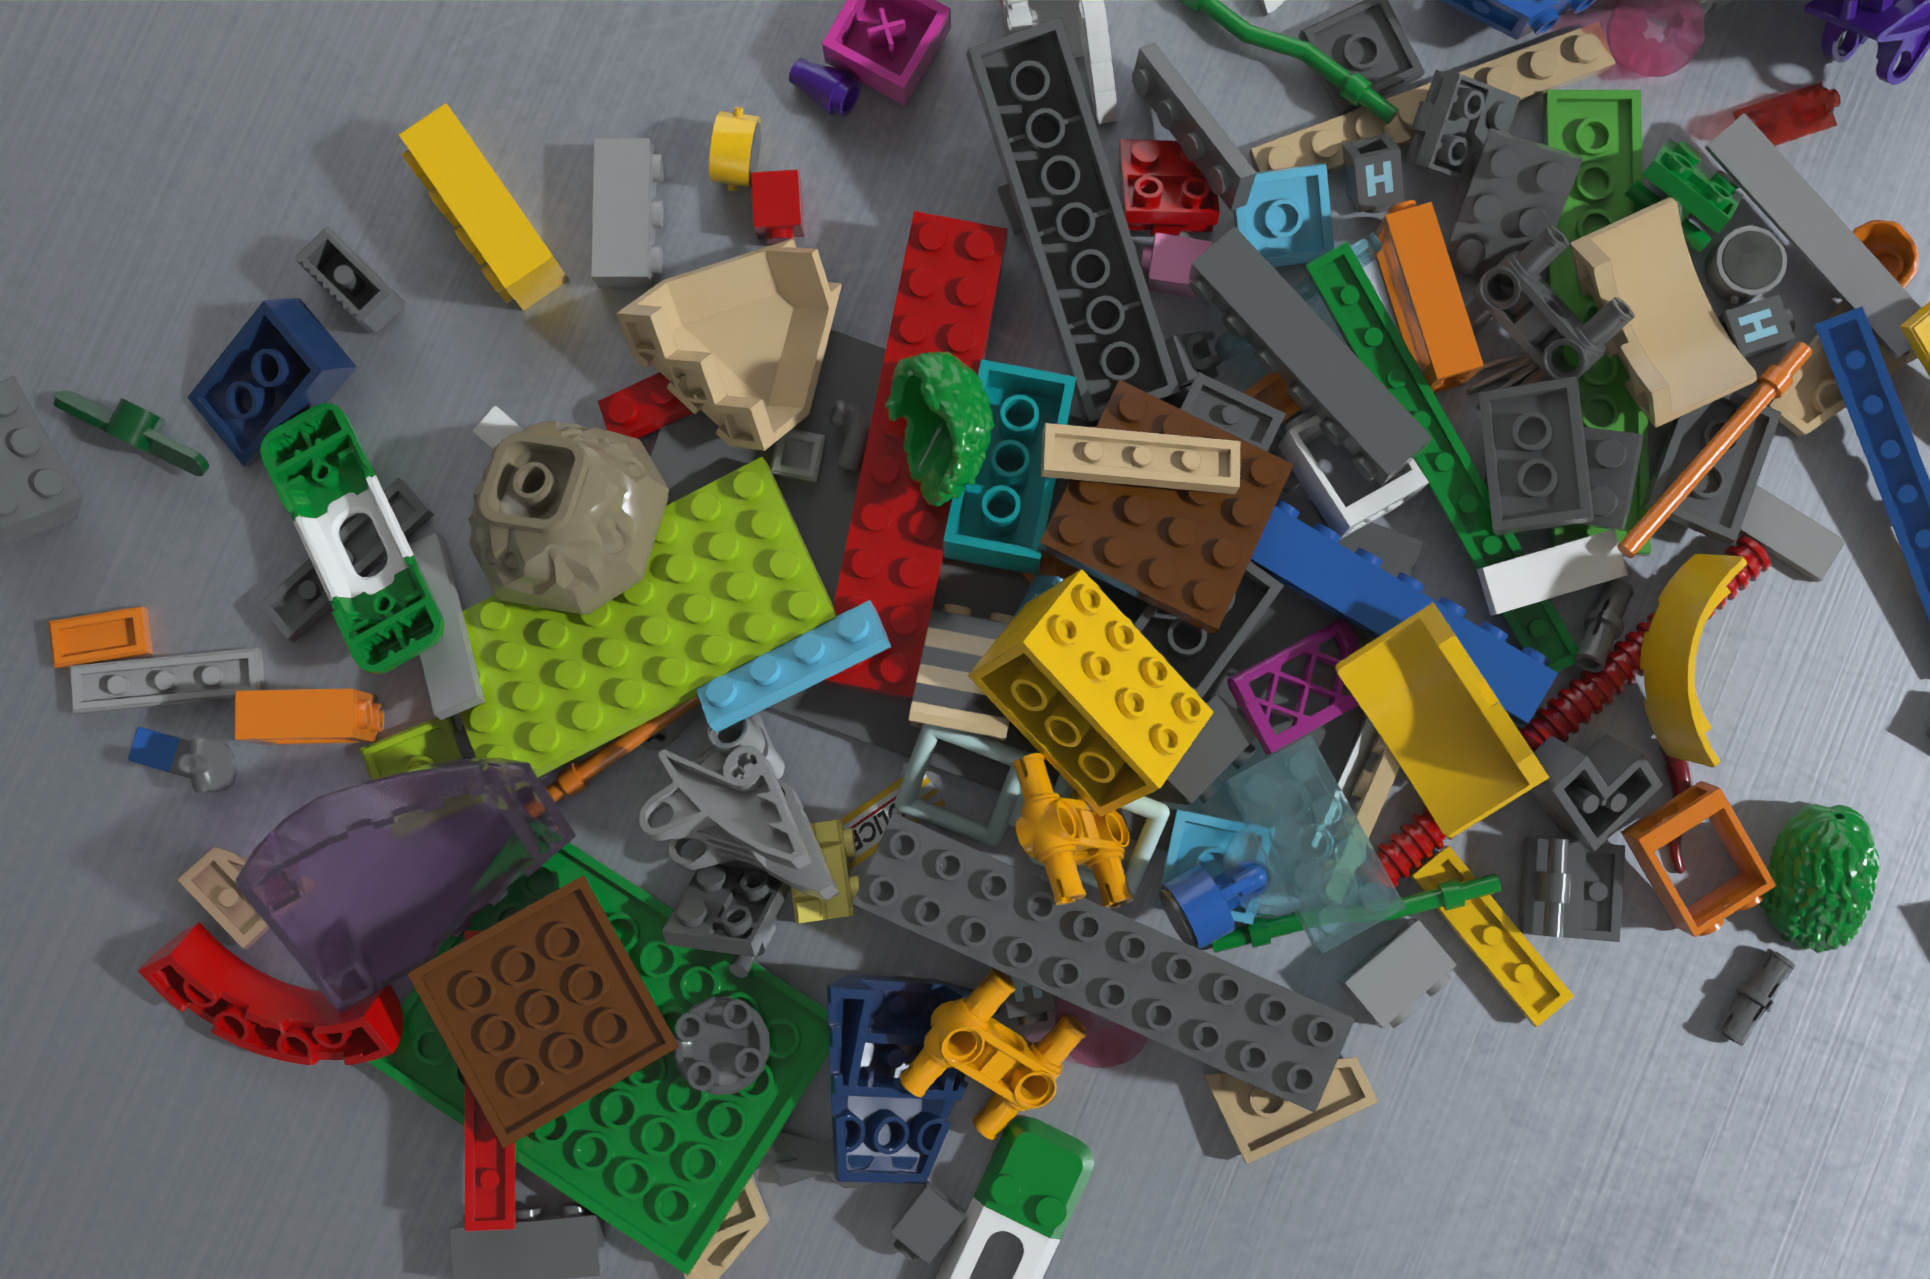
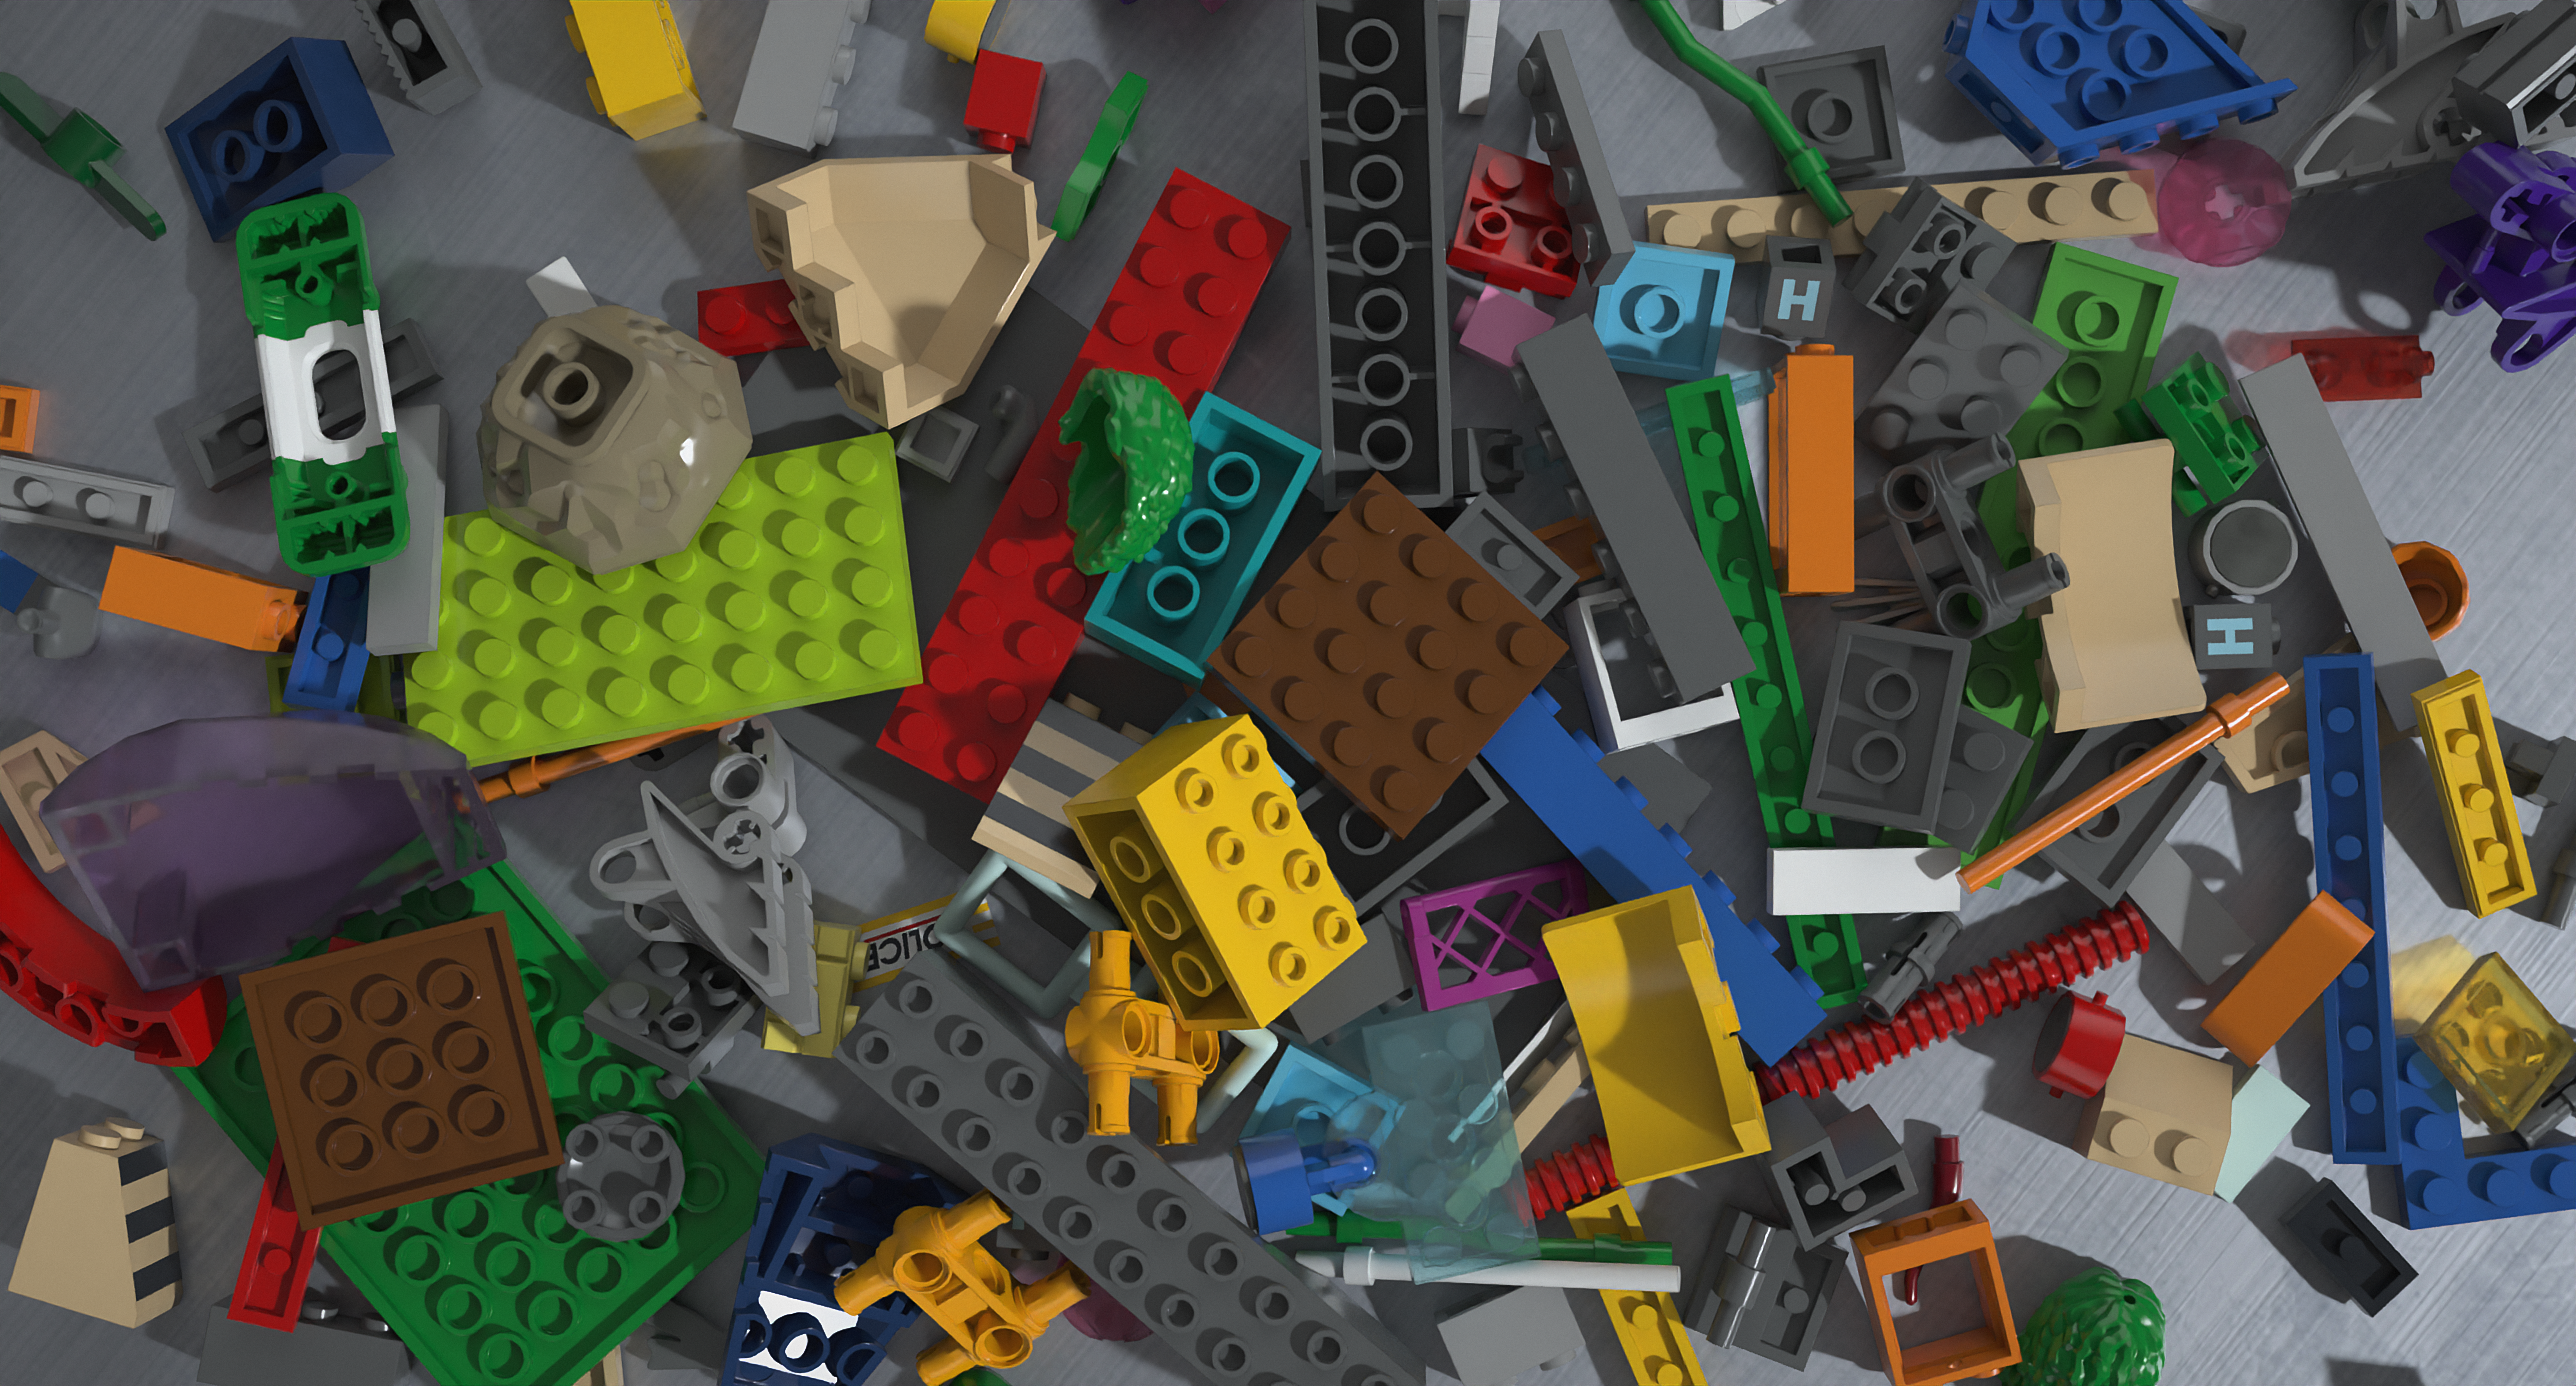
camera: 10 degrees right, 5 degrees up
medium azure plate [696,600,891,733] -> none
tan plate [1041,423,1241,494] -> none
yellow panel [1640,554,1747,768] -> none
none -> tan slope [7,1117,183,1329]
none -> blue plate [282,566,370,719]
none -> green tile [1051,71,1149,243]
none -> white bar [1295,1246,1681,1292]
none -> red piece [2032,990,2126,1100]
none -> tan slope [2071,1034,2233,1197]
none -> orange beam [2200,889,2375,1068]
none -> light aqua tile [2214,1063,2310,1204]

